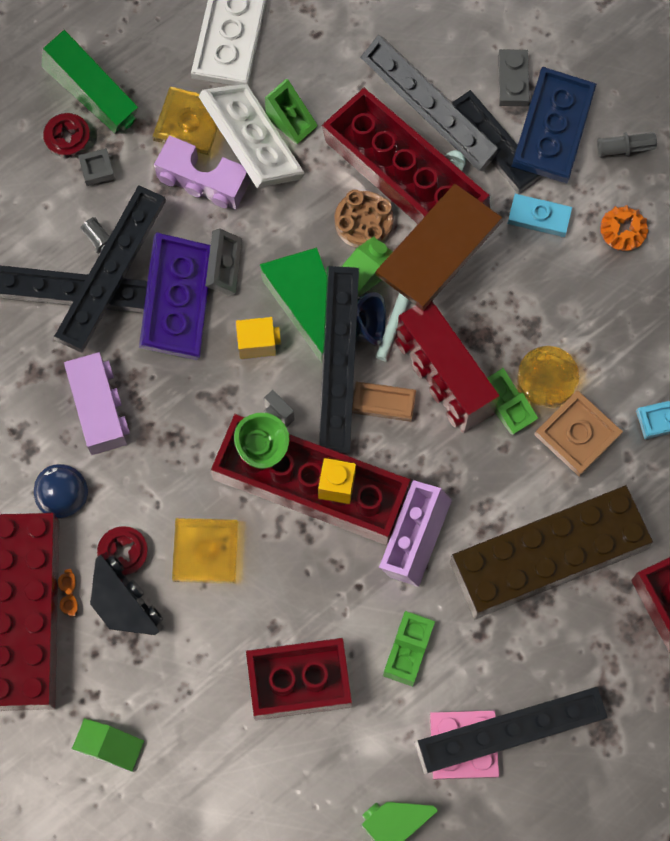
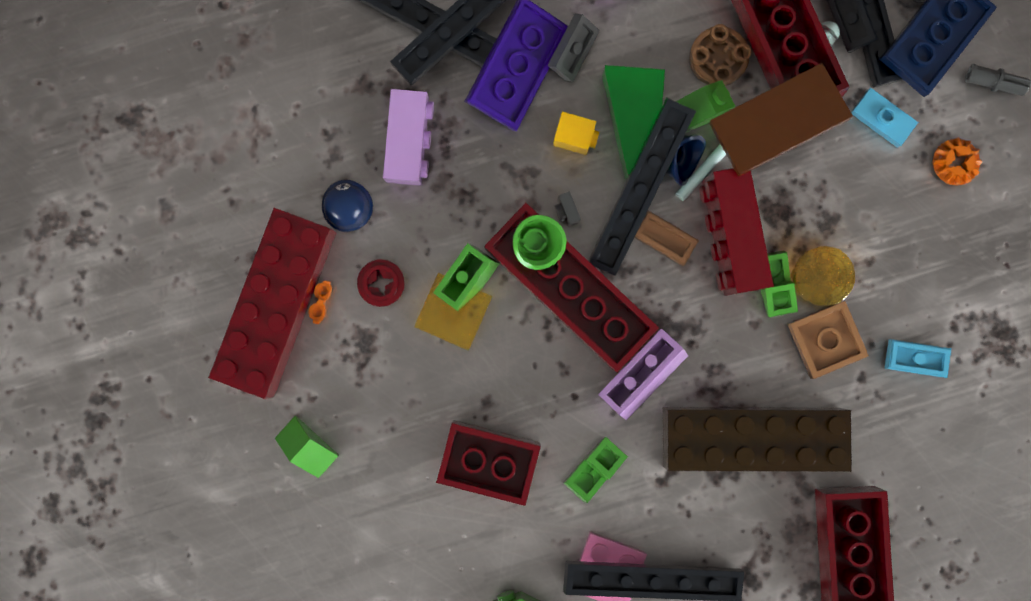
camera: 25 degrees right, 15 degrees up
black slope [90,552,164,635] -> none
yellow brick [318,458,356,504] -> none
none -> bright green slope [433,243,500,311]

